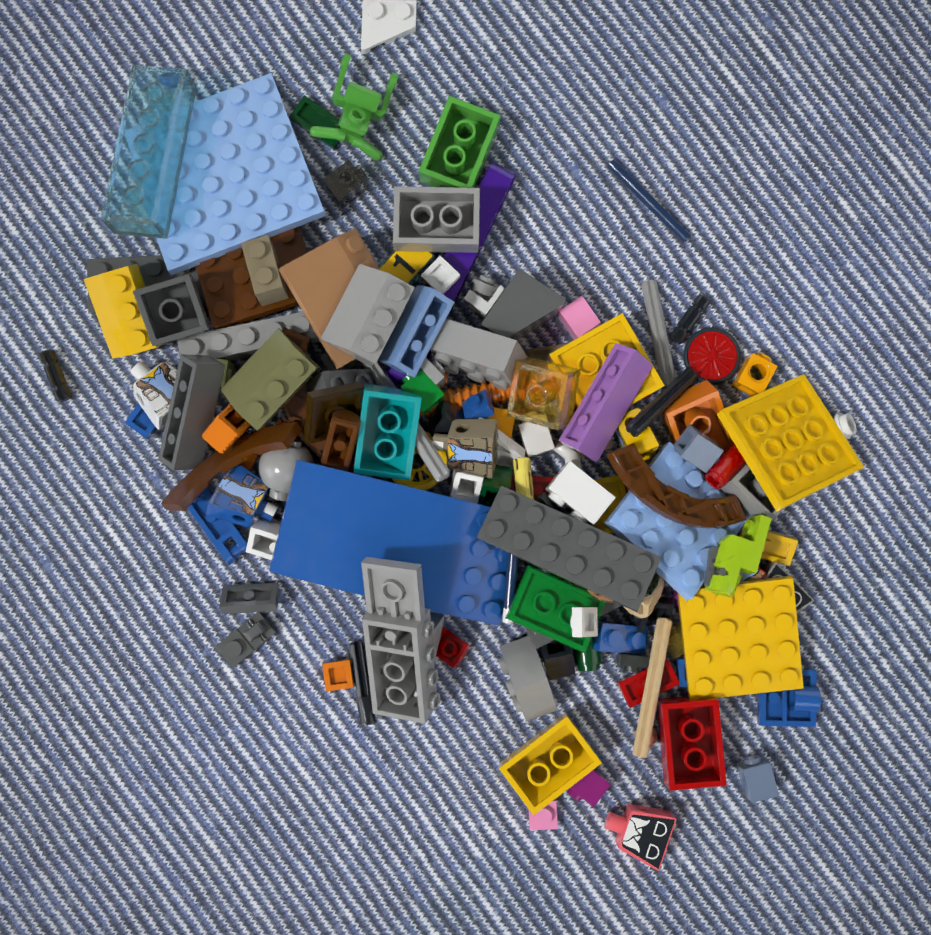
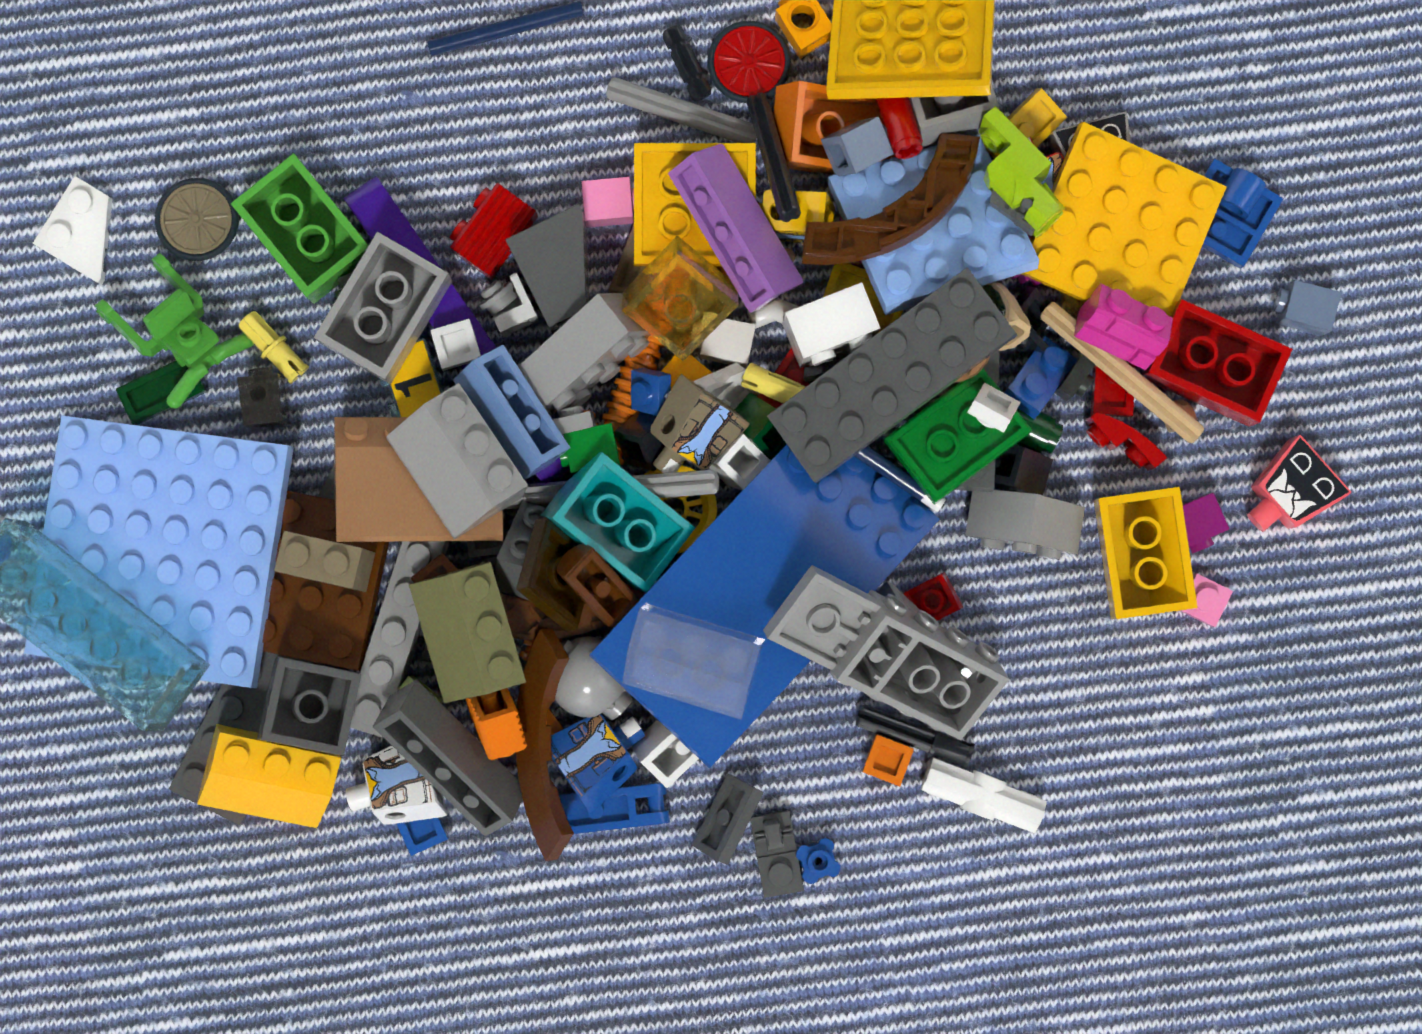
camera: 70 degrees left, 0 degrees up
black axle [39,349,72,402] -> none
none -> dark tan wheel [155,178,239,261]
none -> light yellow axle [238,311,309,384]
none -> red brick [449,183,538,280]
none -> clear slope [622,604,765,720]
none -> blue plate [796,838,841,884]
none -> white piece [920,757,1047,833]
none -> dark pink brick [1074,283,1173,370]
none -> red slope [1084,412,1167,471]

